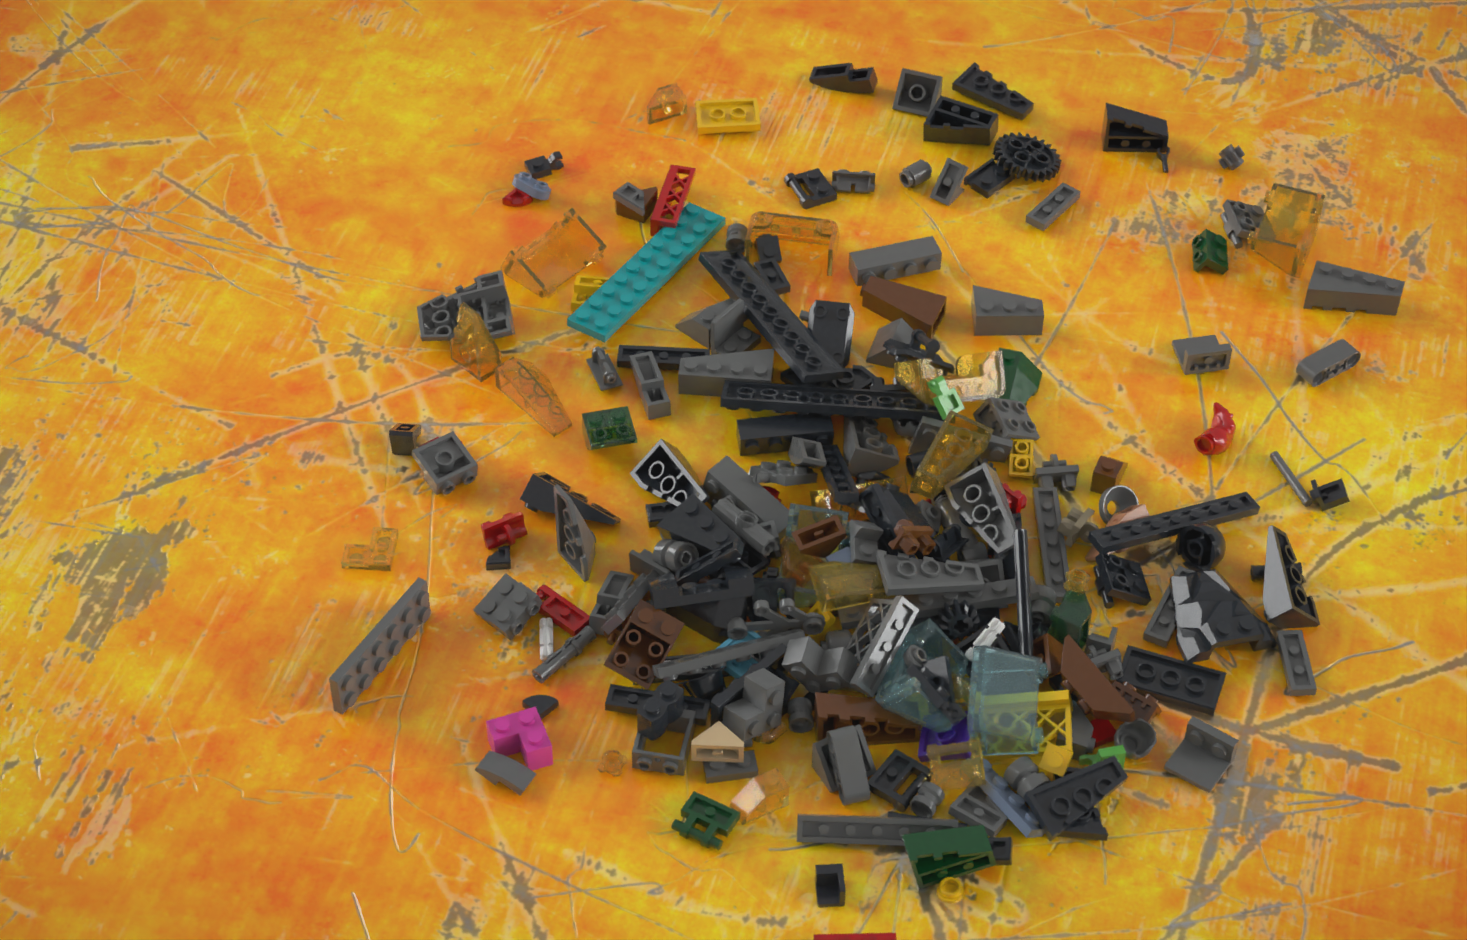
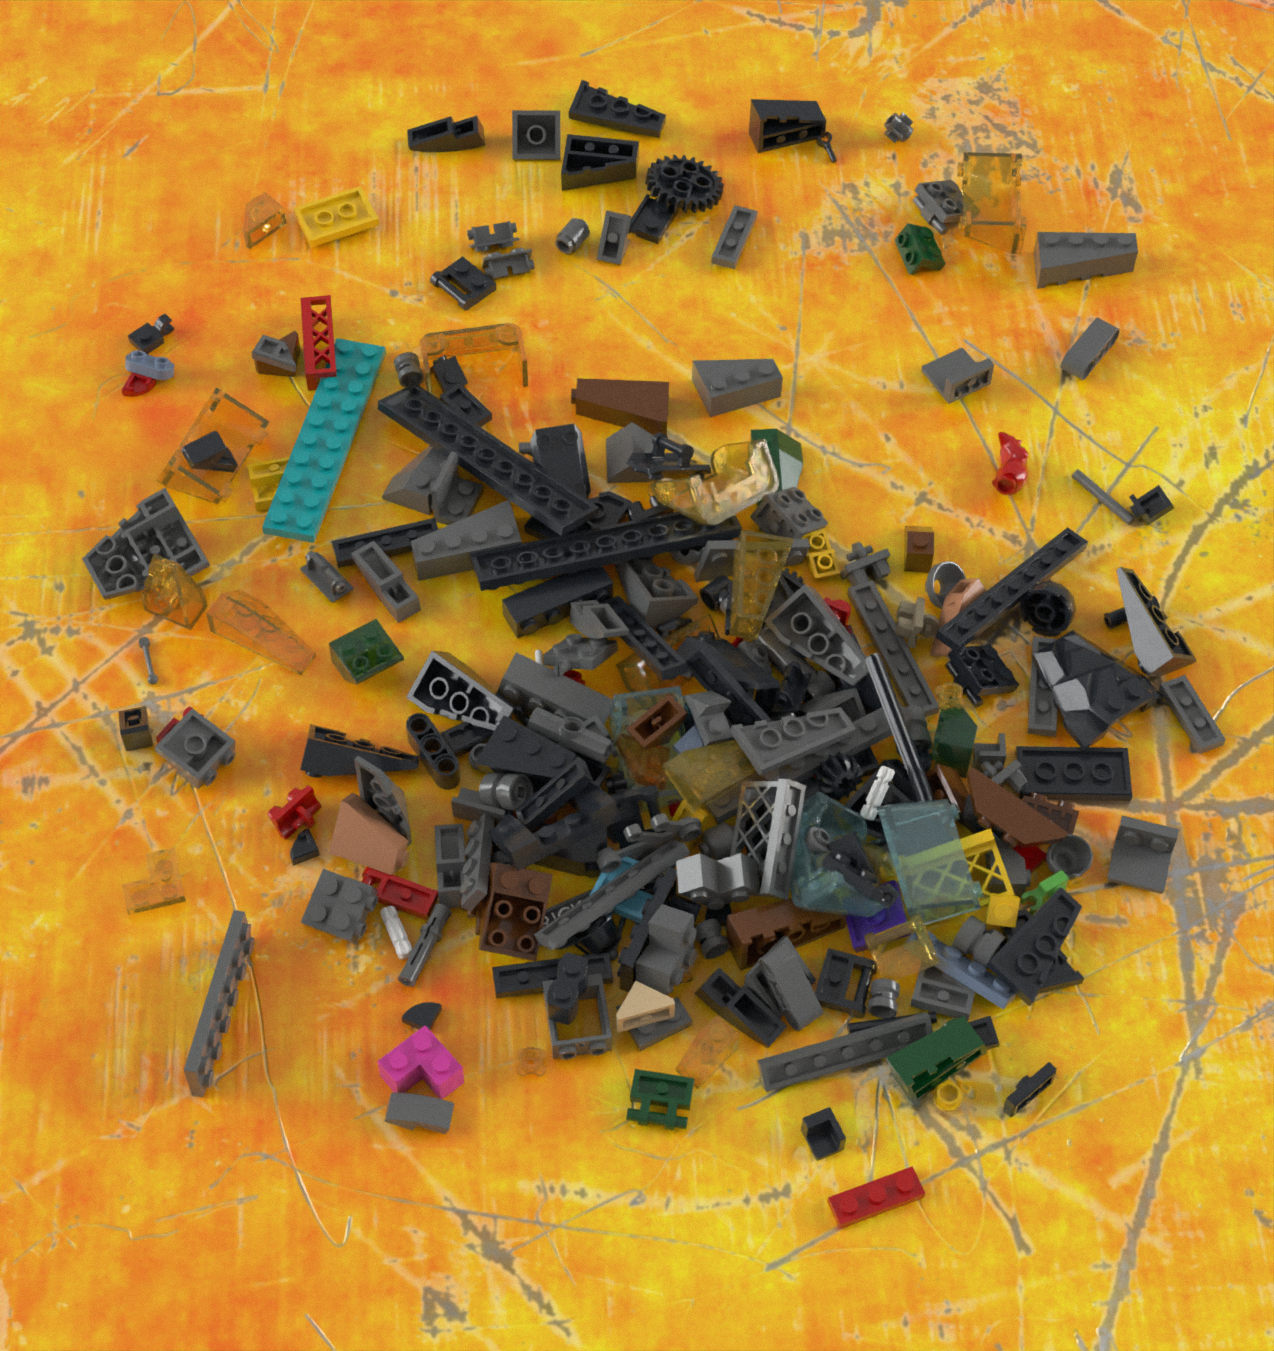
camera: 20 degrees left, 10 degrees up
dark grey brick [849,236,942,286] -> none
reddish brown hips [888,519,936,555] -> none
bright green plate [927,375,965,420] -> none
none -> dark grey hinge [138,637,158,685]
none -> black slope [181,431,238,473]
none -> nougat slope [329,793,409,875]
none -> black beam [406,713,460,790]
none -> dark grey hinge [467,221,519,252]
none -> black slope [694,968,787,1048]
none -> black plate [1003,1062,1057,1117]

